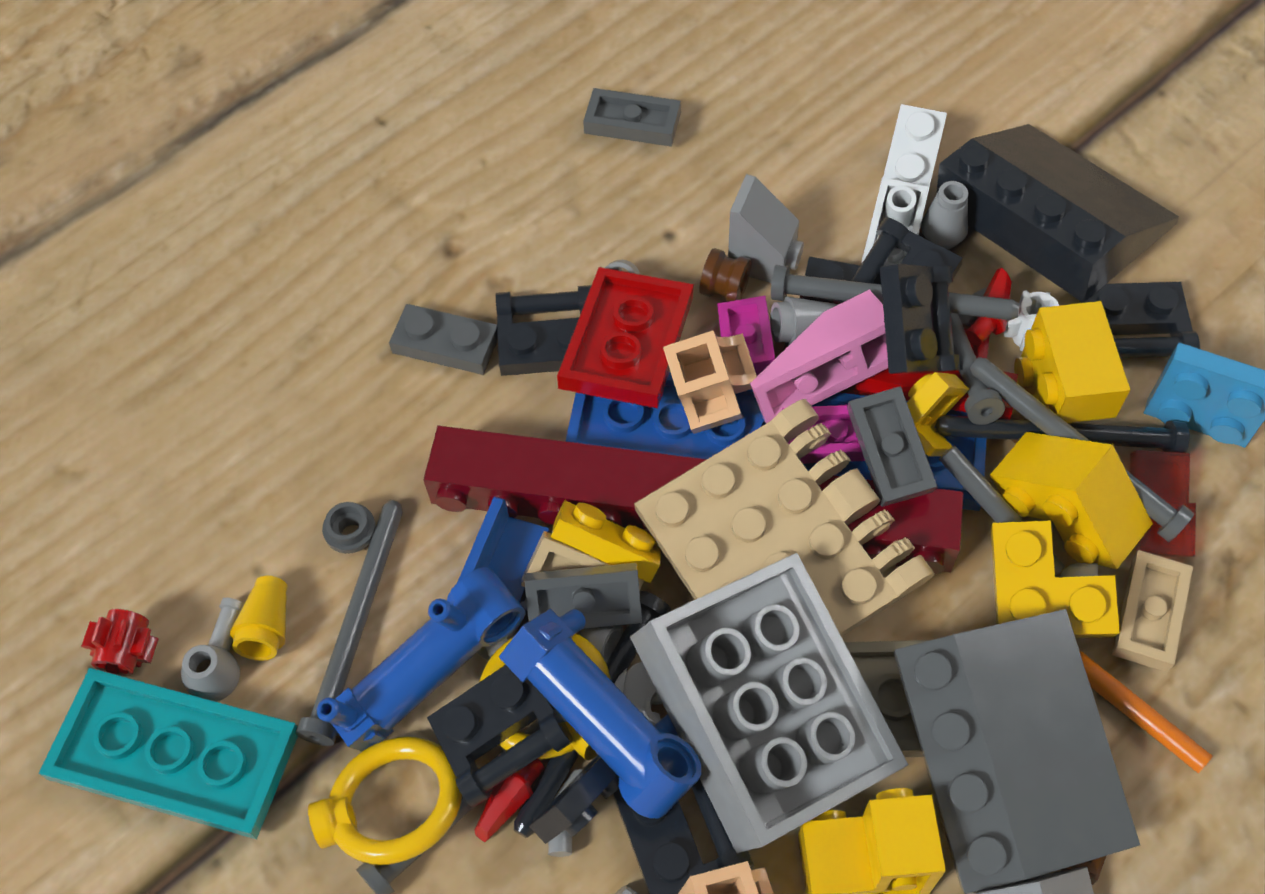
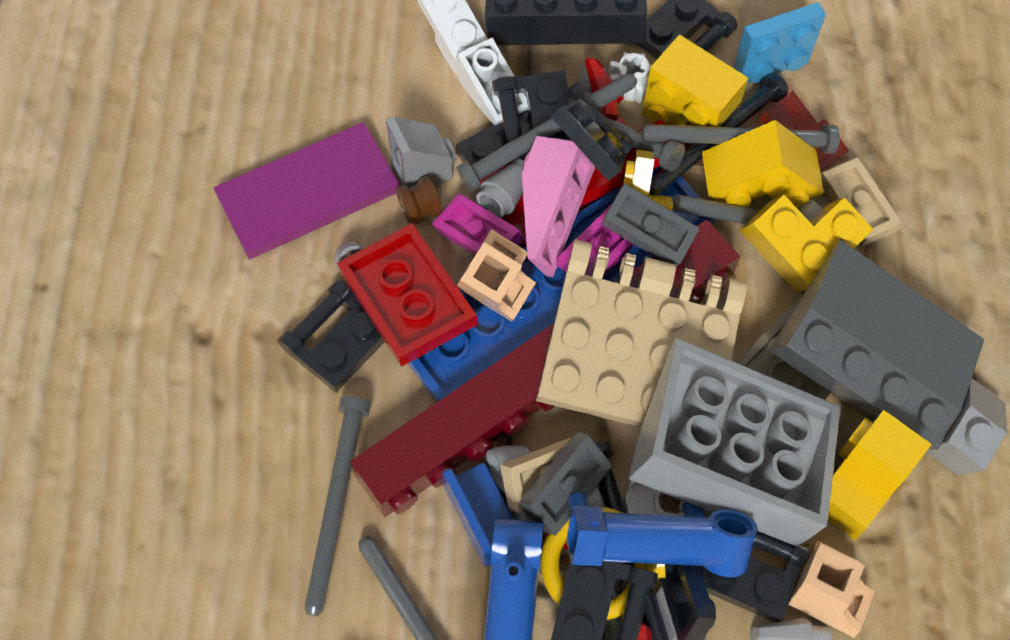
camera: 50 degrees left, 5 degrees up
dark grey plate [322,502,376,554] -> none
dark grey plate [389,304,498,375] -> none
yellow plate [550,500,661,583] -> none
dark grey plate [583,88,681,147] -> none
light grey cone [921,181,968,249] -> none
orange bar [1079,650,1213,773] -> none
none -> magenta tile [213,122,400,260]
none -> dark grey bar [304,396,371,616]

